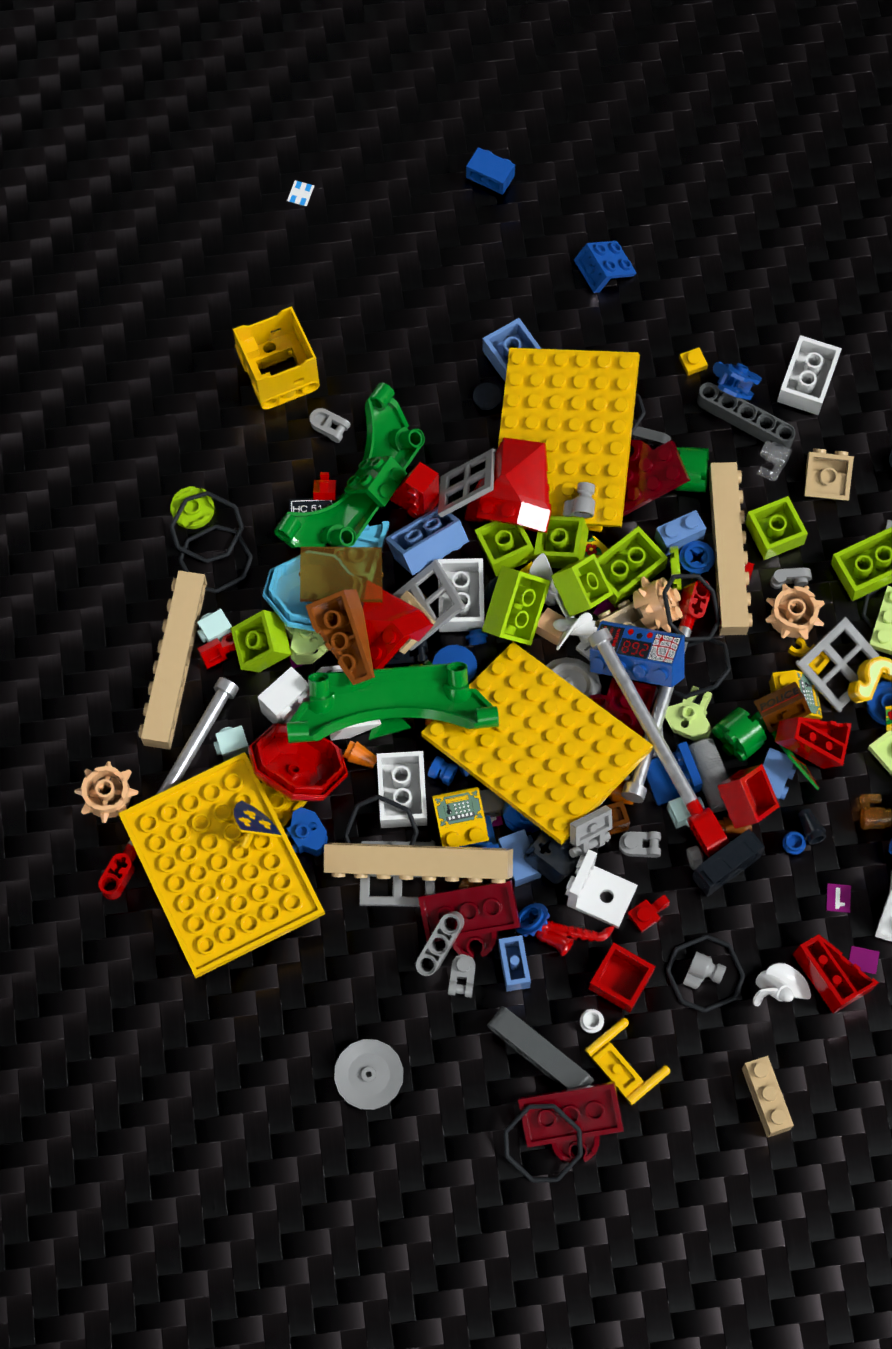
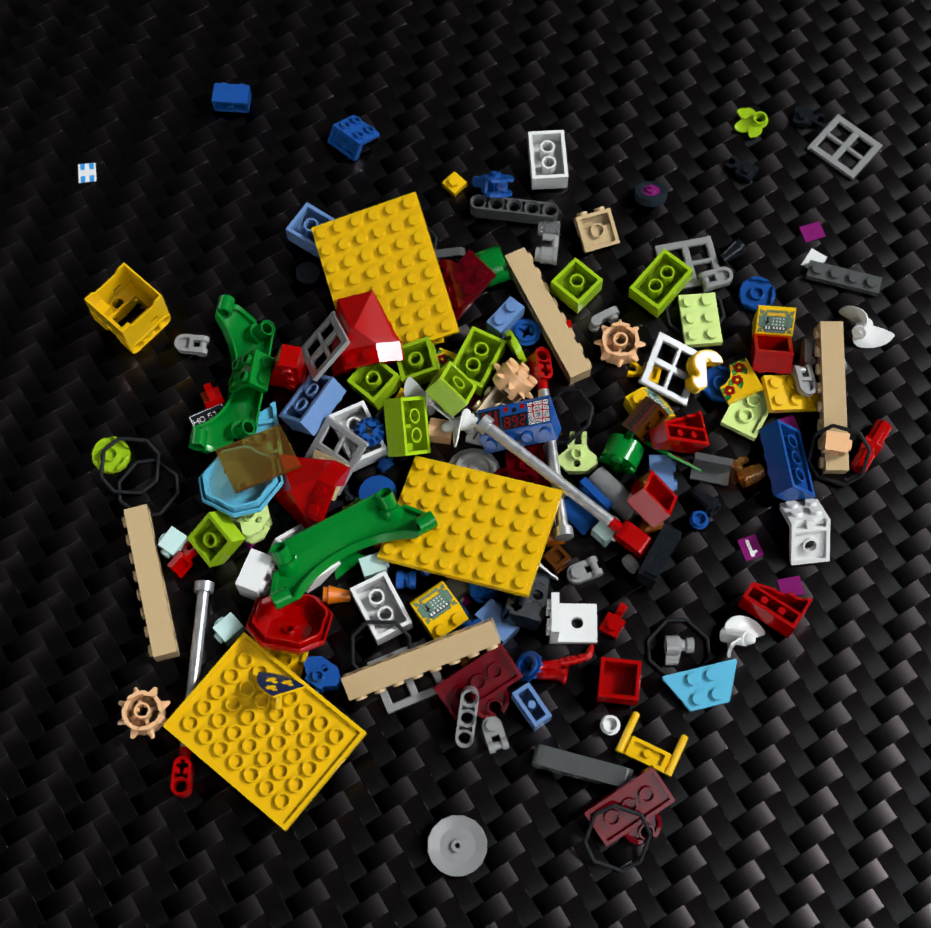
camera: 25 degrees left, 0 degrees up
dark orange wedge [305,589,375,685] -> none
light grey piece [563,482,595,518] -> none
light grey plate [569,805,612,858] -> none
black piece [662,574,720,642] -> none
tan brick [742,1056,794,1138] -> none
none -> blue gear [354,416,385,447]
none -> light aqua brick [358,552,390,581]
none -> light grey piece [534,233,559,265]
none -> medium azure wing [661,659,737,712]
none -> dark grey panel [690,452,734,487]

